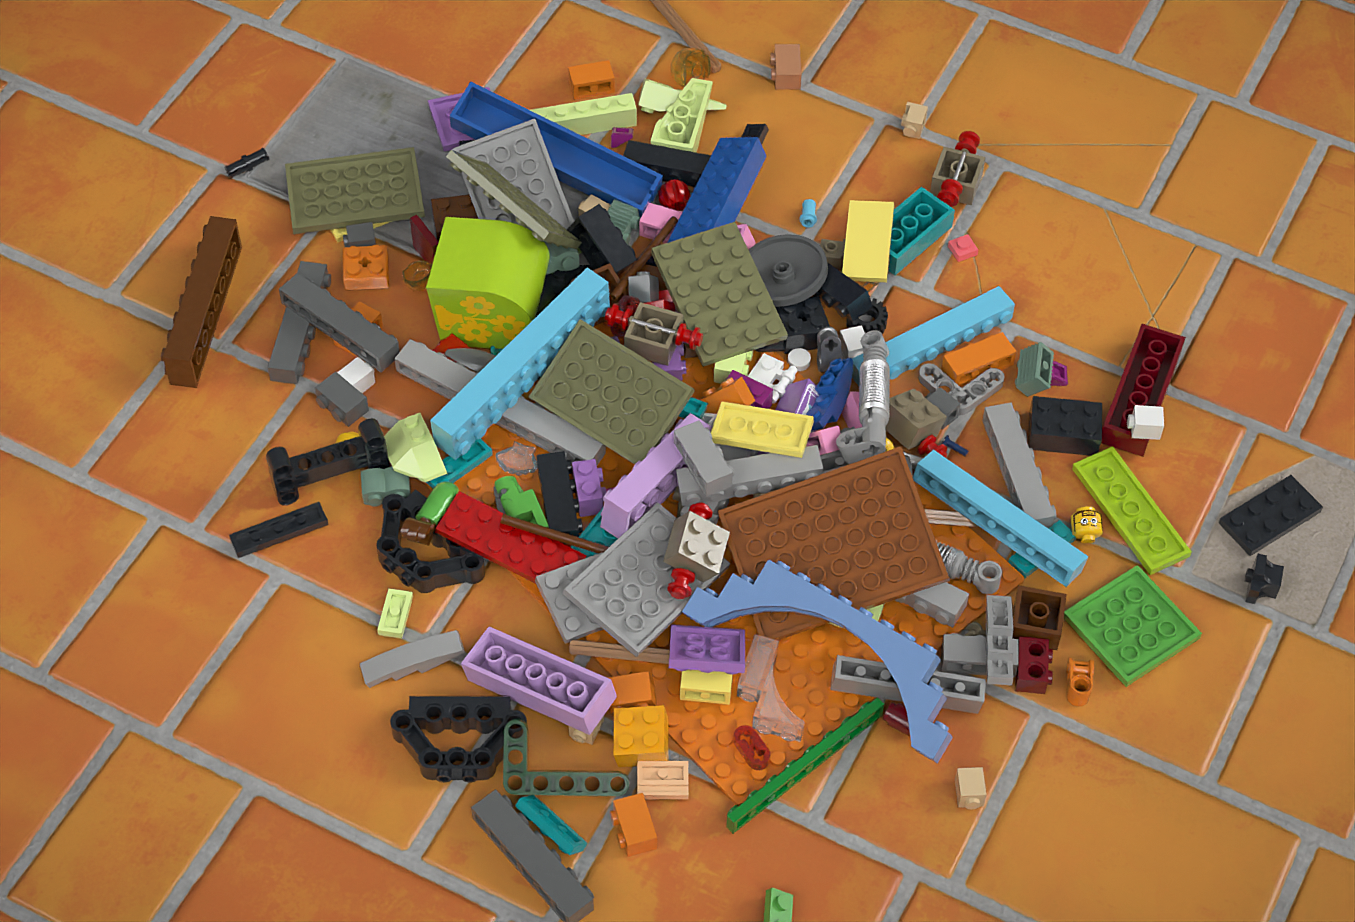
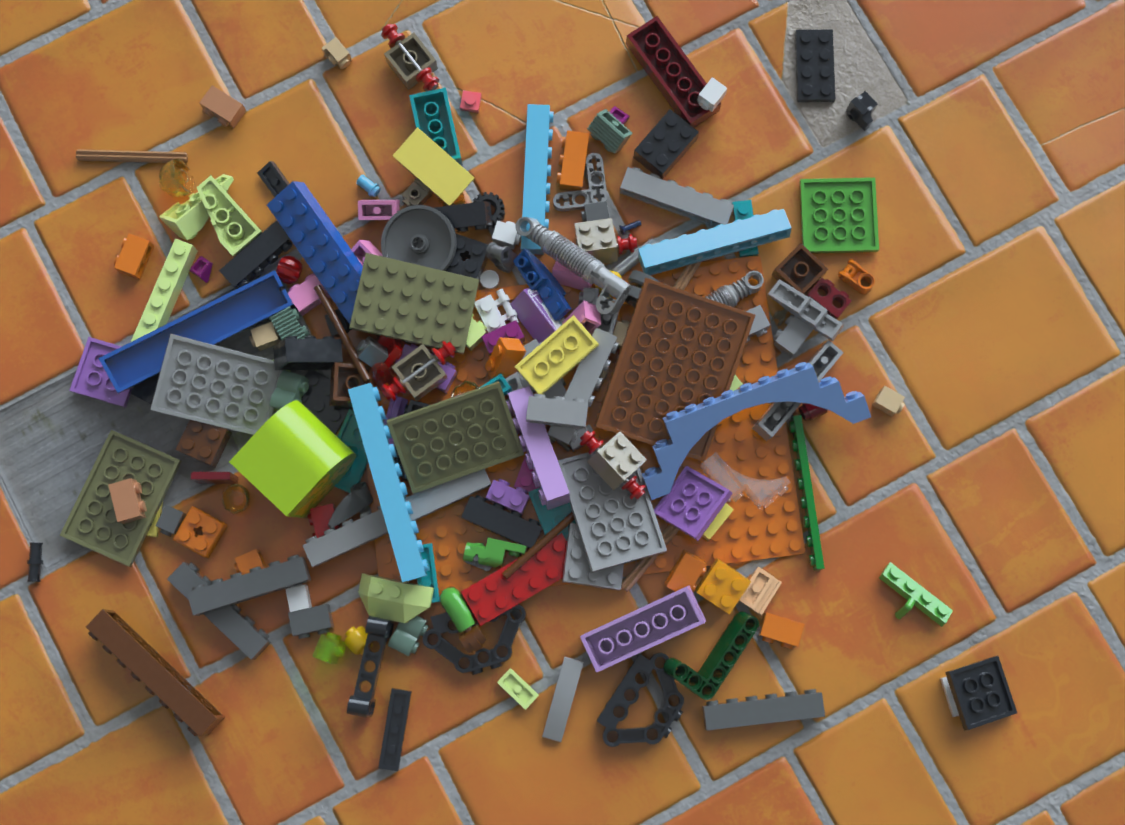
camera: 55 degrees left, 25 degrees up
olive plate [446,150,582,249] -> none
clear animal [495,442,538,476] -> none
teal plate [515,795,588,855] -> none
clear red beam [734,725,770,770] -> none
yellow head [1071,507,1103,543] -> none
lime plate [1072,446,1192,575] -> none
none -> nougat brick [108,478,147,524]
none -> clear neon green brick [312,632,346,664]
none -> bright pink brick [358,200,400,220]

